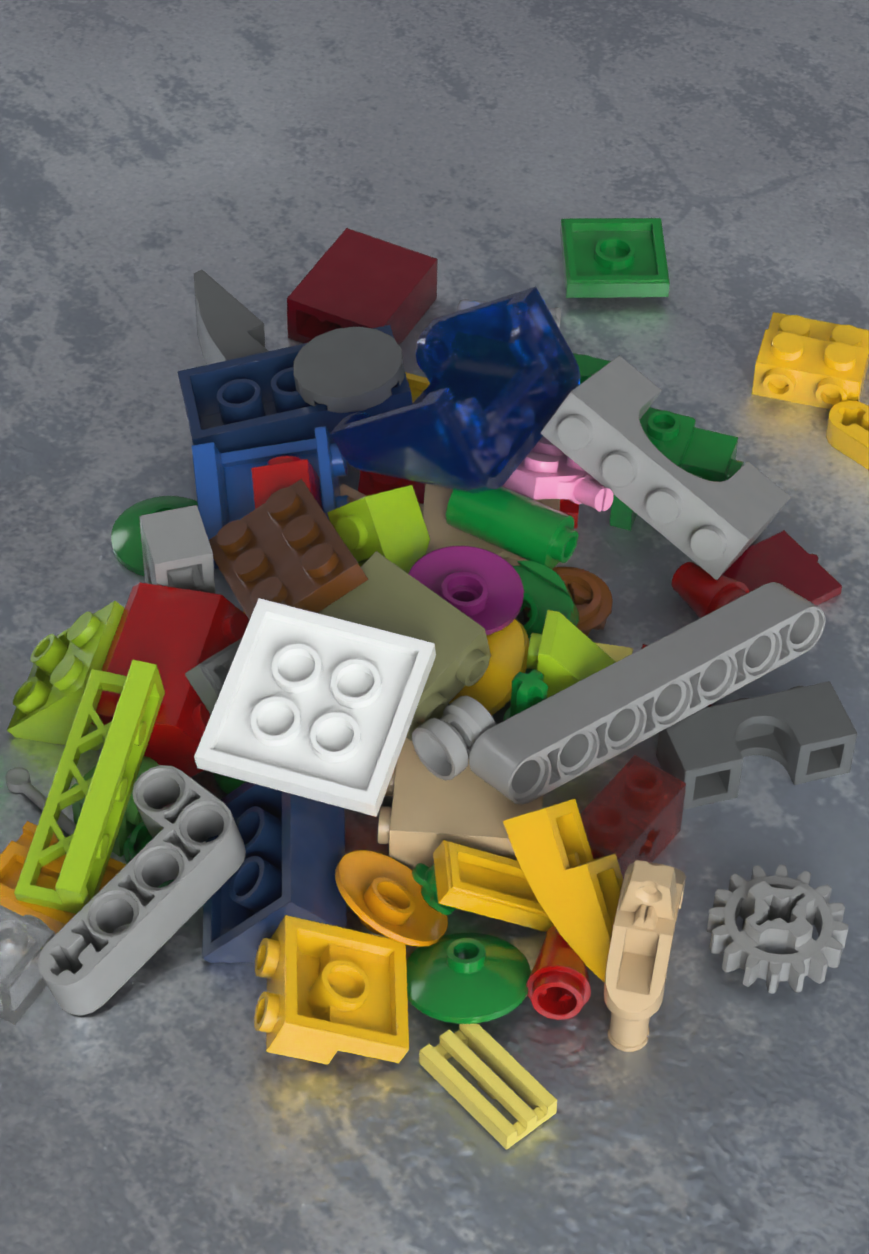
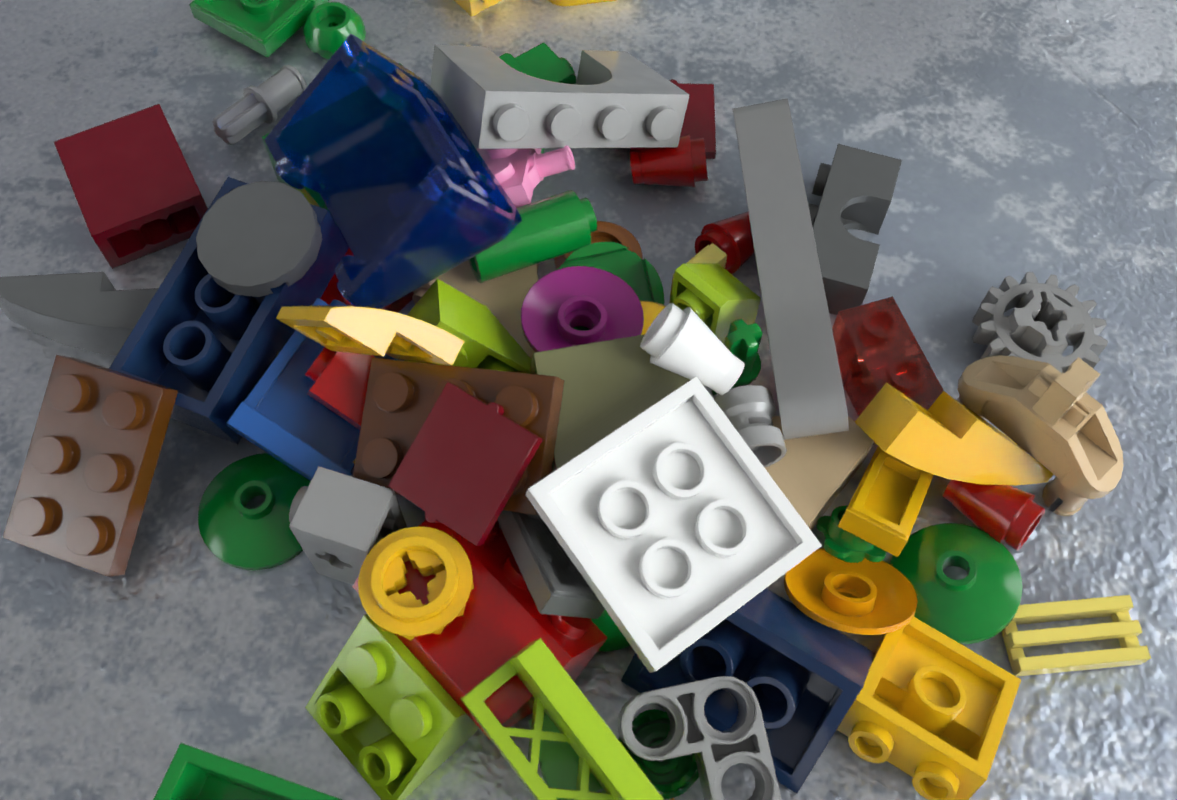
camera: 55 degrees left, 15 degrees up
none -> reddish brown plate [3,355,178,577]
none -> yellow slope [276,305,465,365]
none -> green plate [303,2,366,60]
none -> yellow gear [358,527,474,641]
none -> dark red piece [388,381,543,546]
none -> white cone [640,303,744,395]

